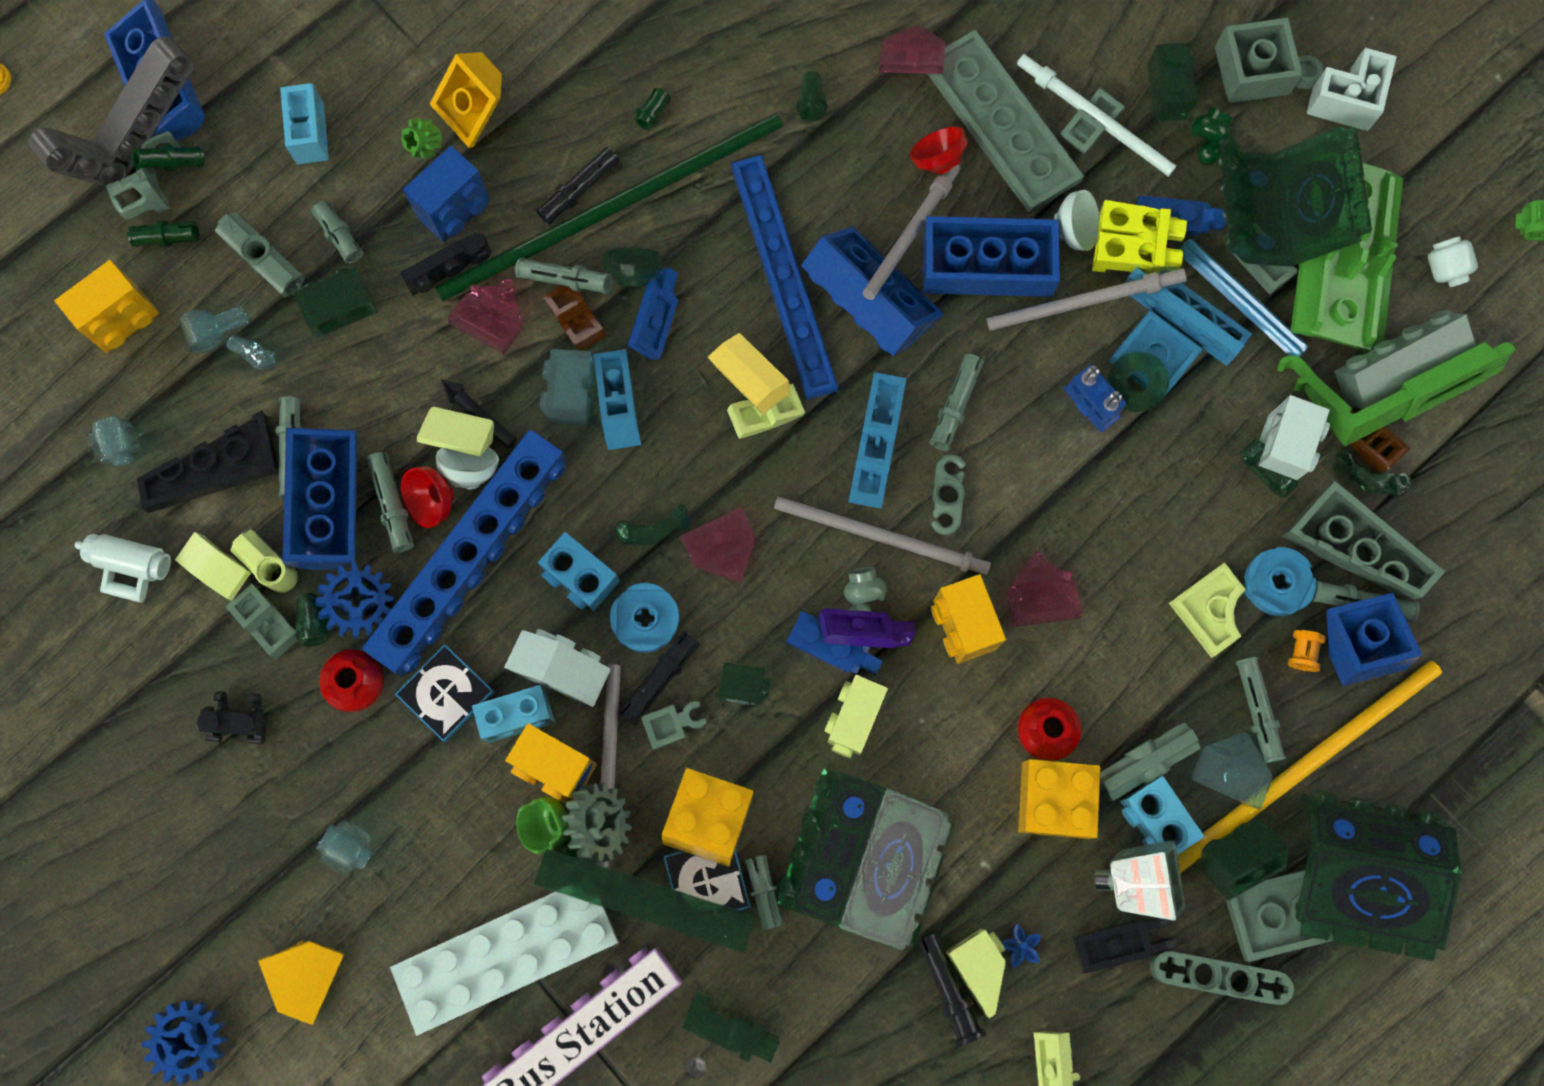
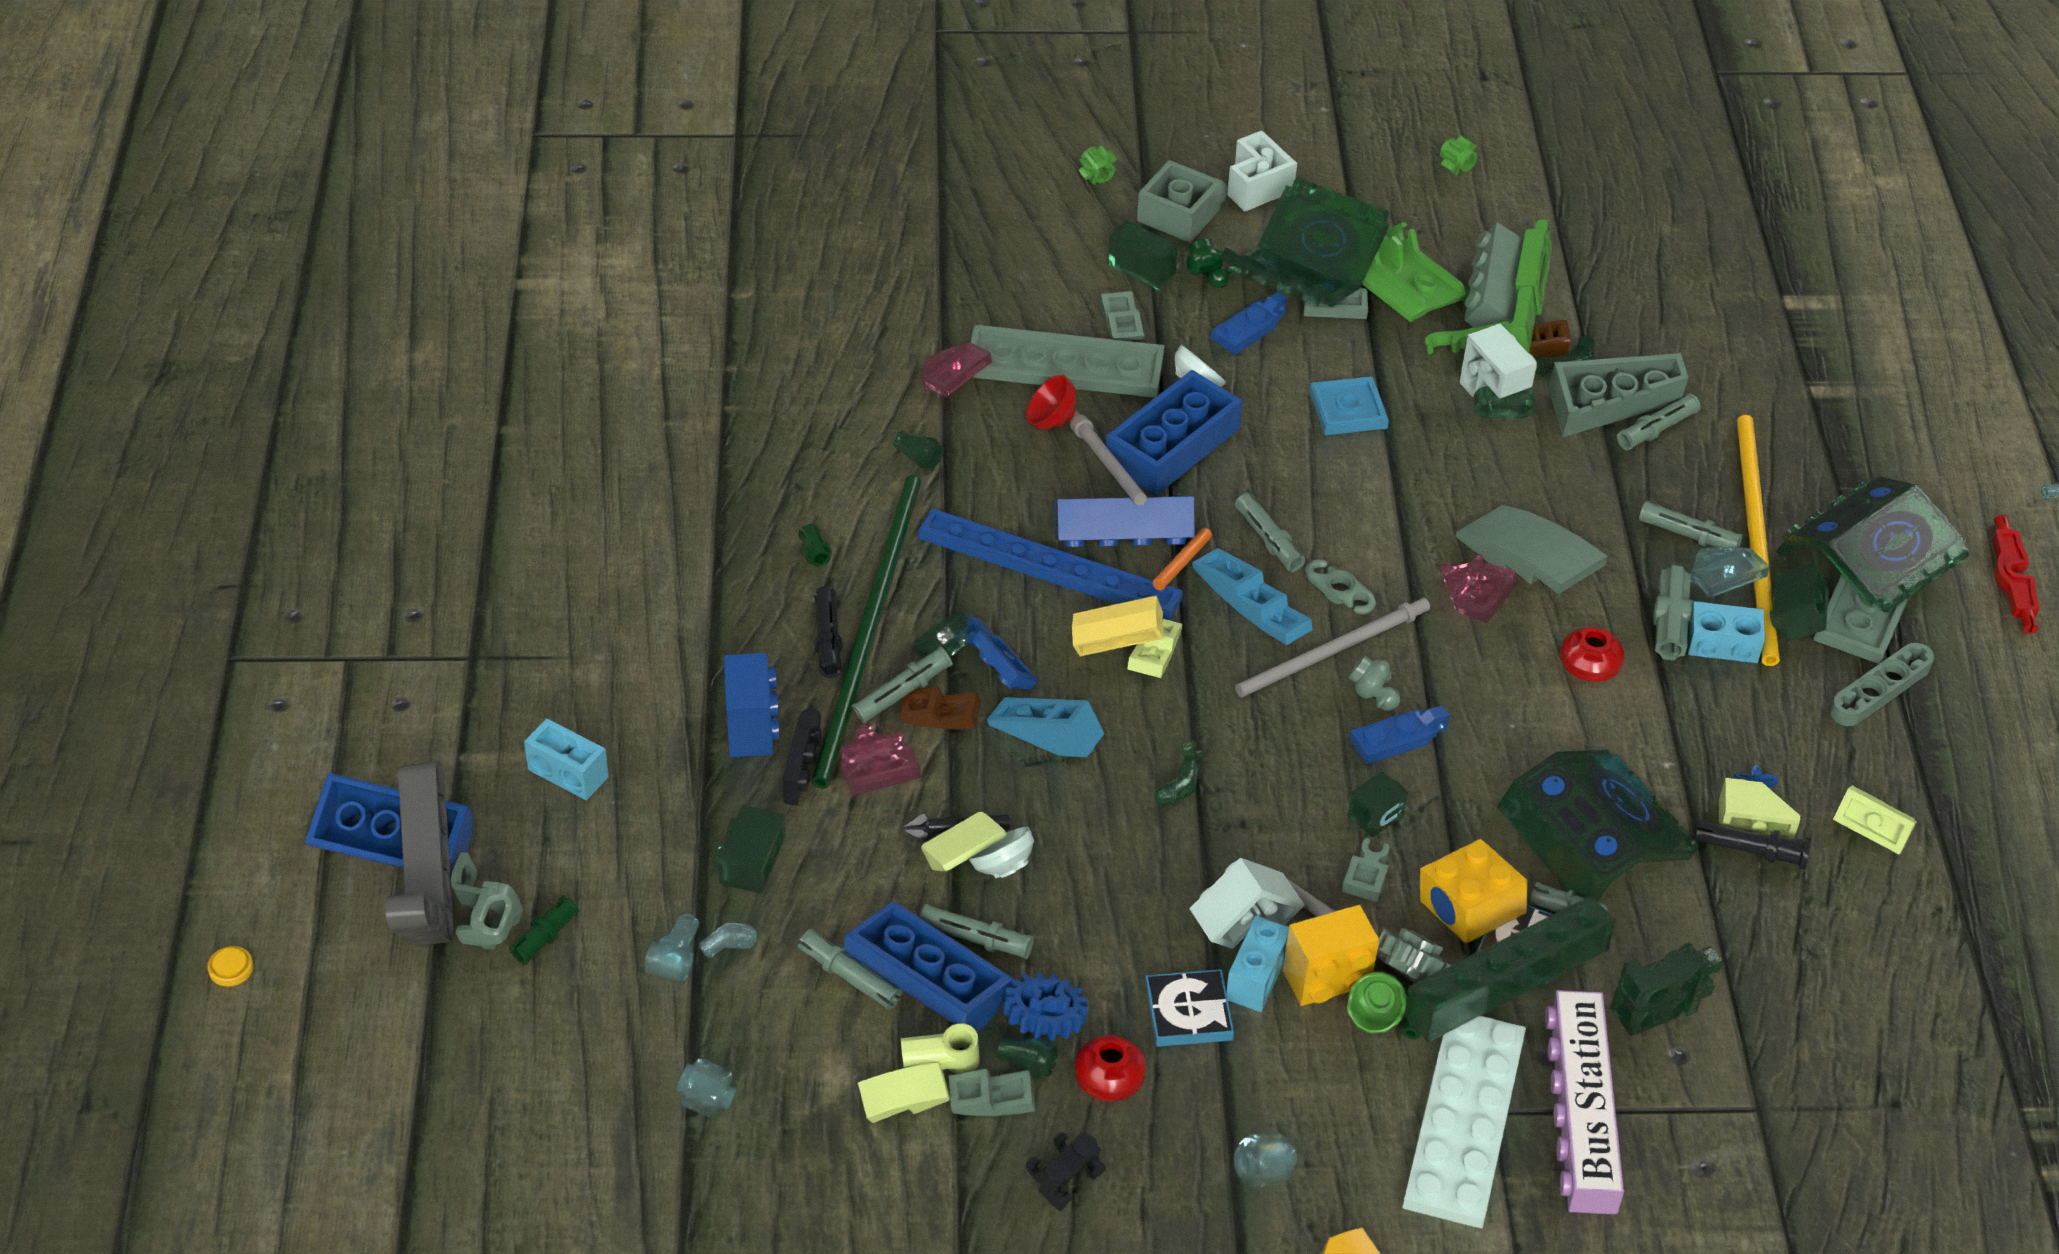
camera: 50 degrees left, 30 degrees down
yellow brick [54,260,160,353] -> none
light aqua piece [75,534,171,603] -> none
dark green pin [132,144,205,171] -> none
black wing [137,410,279,513] -> none
sand green piece [215,212,305,298] -> none
sand green pin [311,200,364,264] -> none
blue brick [362,429,567,677] -> none
bright green gear [401,118,442,159] -> none
red piece [401,466,454,528] -> none
yellow slope [430,52,502,148] -> none
dark azure brick [538,532,620,612] -> none
clear light blue brick [540,349,594,425] -> none
dark azure plate [610,583,680,653] -> none
black pin [618,631,701,726] -> none
clear pink slope [680,507,756,583] -> none
dark purple hinge [819,608,916,648] -> none
yellowish green brick [824,675,888,758] -> none
yellow brick [931,574,1006,664] -> none
light grey bar [986,268,1187,331] -> none
light aqua bar [1017,54,1177,177] -> none
yellow brick [1018,759,1100,839] -> none
blue piece [1063,364,1127,432] -> none
black hinge [1072,918,1178,974] -> none
neon yellow hips [1092,200,1187,275] -> none
torso [1095,841,1185,920] -> none
clear green piece [1108,352,1169,412] -> none
dark azure fence [1125,267,1252,366] -> none
yellowish green tile [1169,562,1246,658] -> none
dark azure axle [1179,239,1308,357] -> none
dark azure plate [1244,547,1317,617] -> none
light orange bush [1288,630,1326,672] -> none
blue slope [1326,593,1423,686] -> none
light aqua head [1428,236,1478,287] -> none
none -> orange bar [1153,528,1212,590]
none -> sand green slope [1456,505,1608,594]
none -> red piece [1992,514,2040,634]

